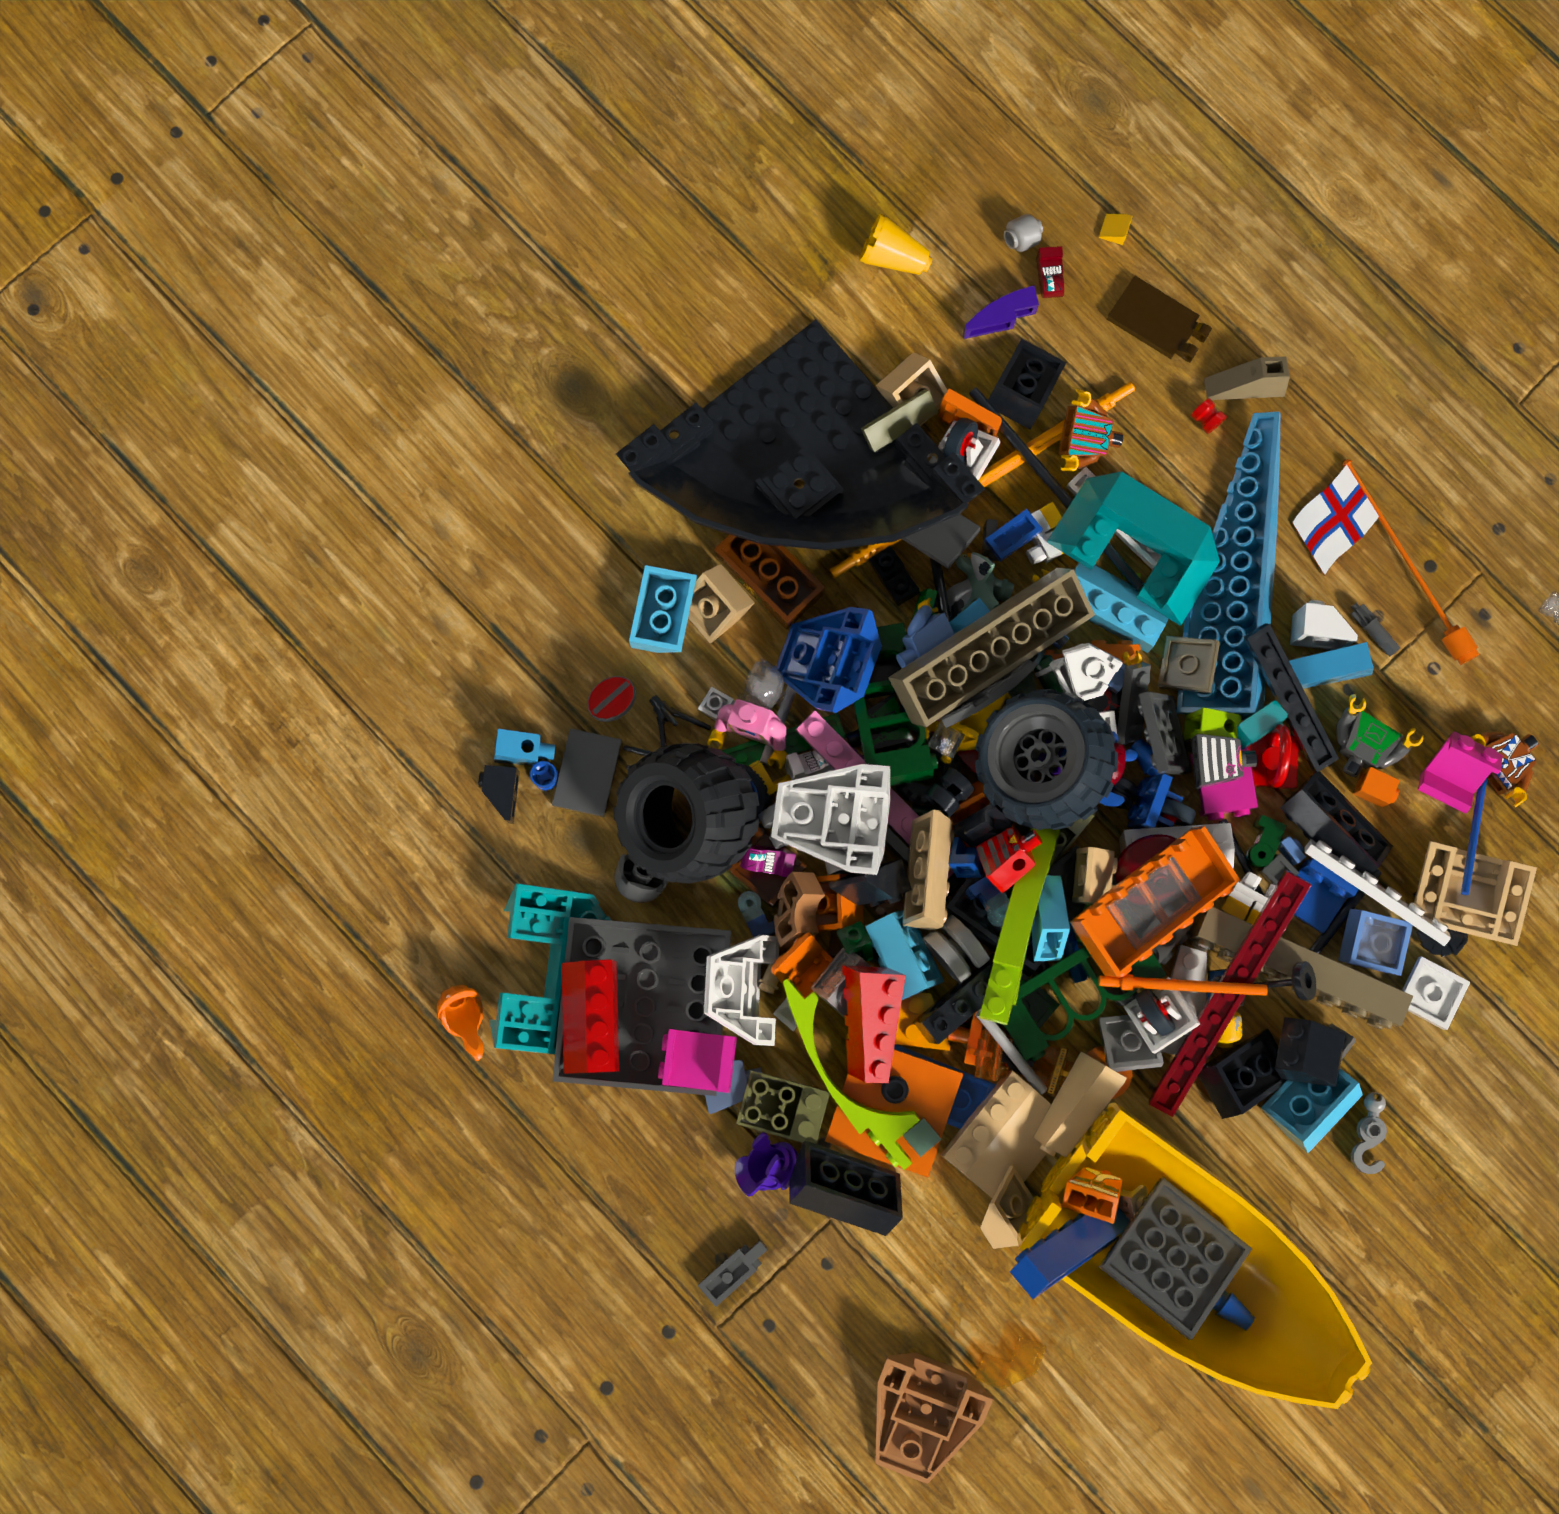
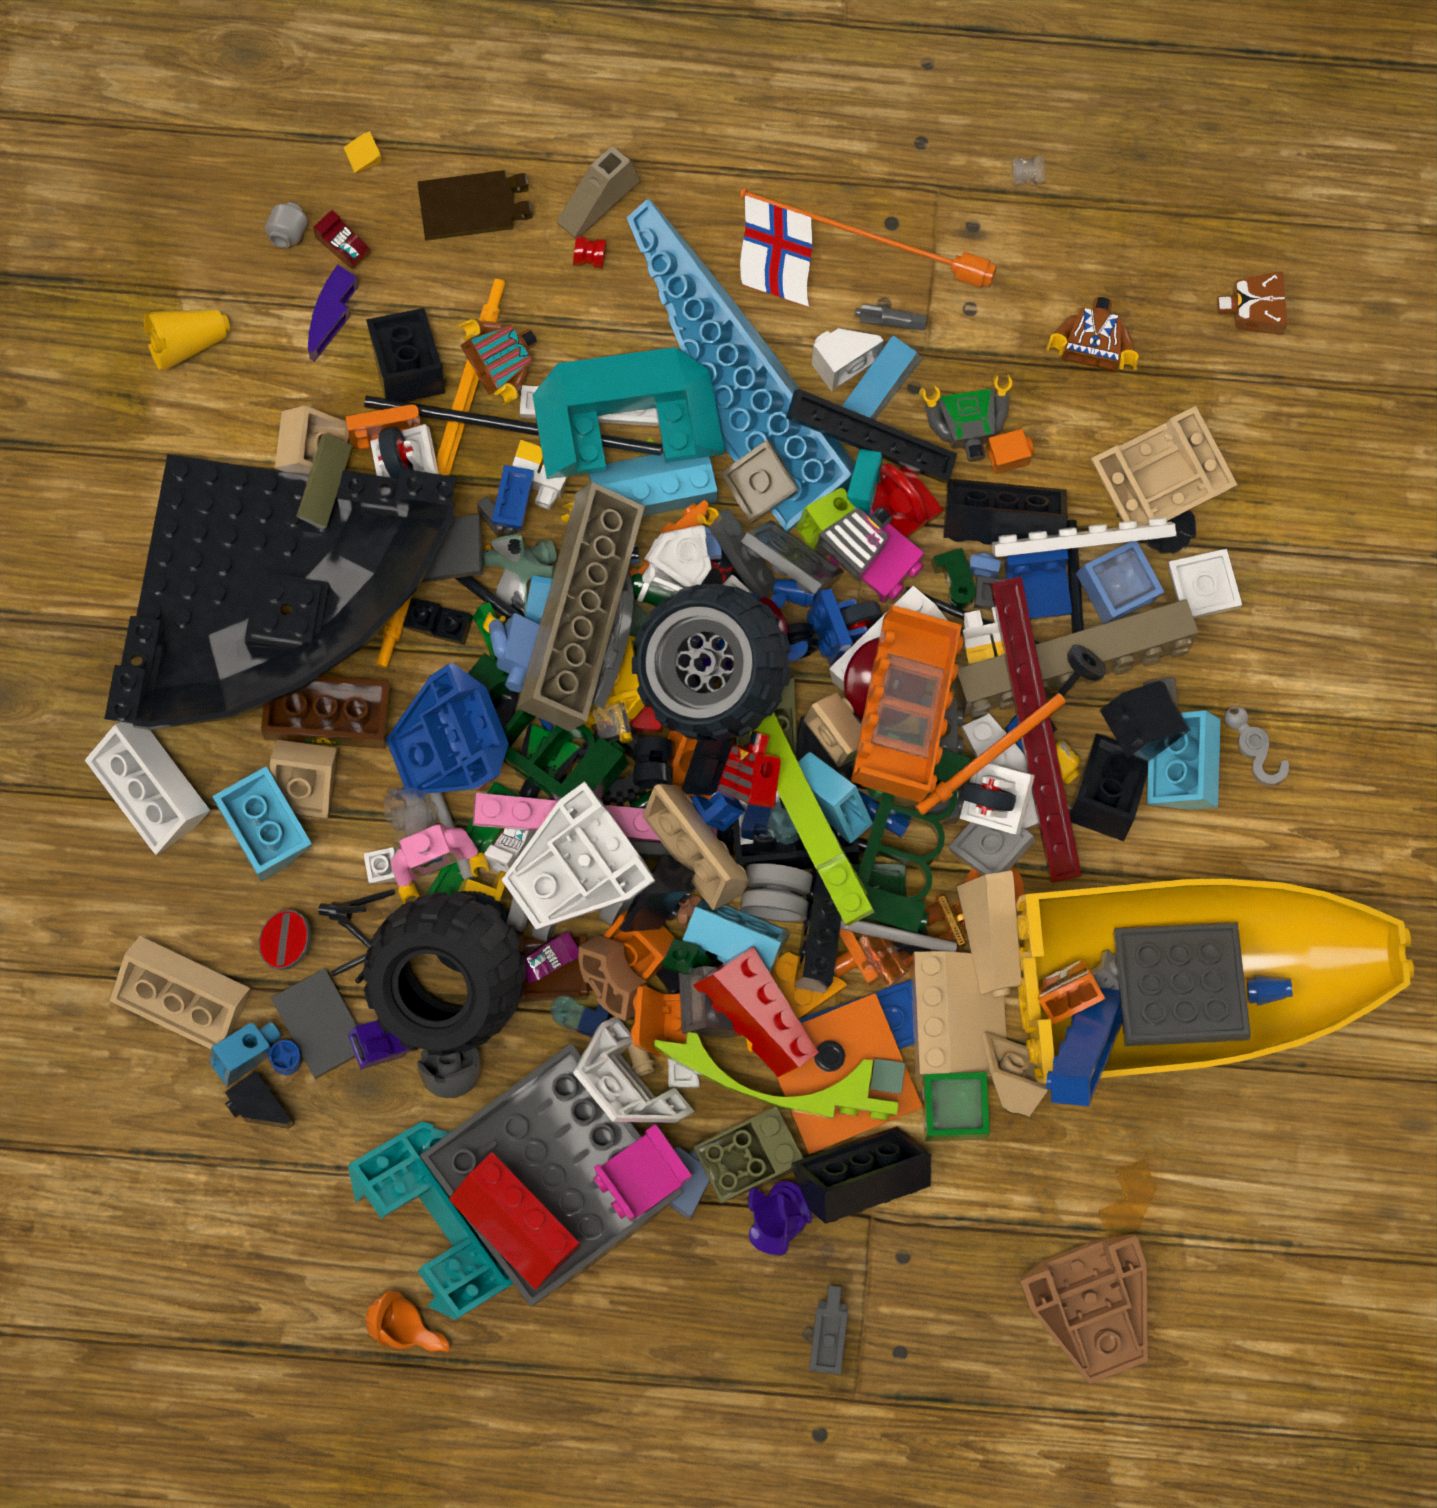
camera: 45 degrees left, 5 degrees down
dark pink panel [1418,731,1503,814] -> none
blue axle [1461,778,1487,895] -> none
none -> white slope [85,722,210,855]
none -> tan slope [110,936,250,1049]
none -> dark purple piece [347,1020,412,1070]
none -> piece [922,1072,990,1142]

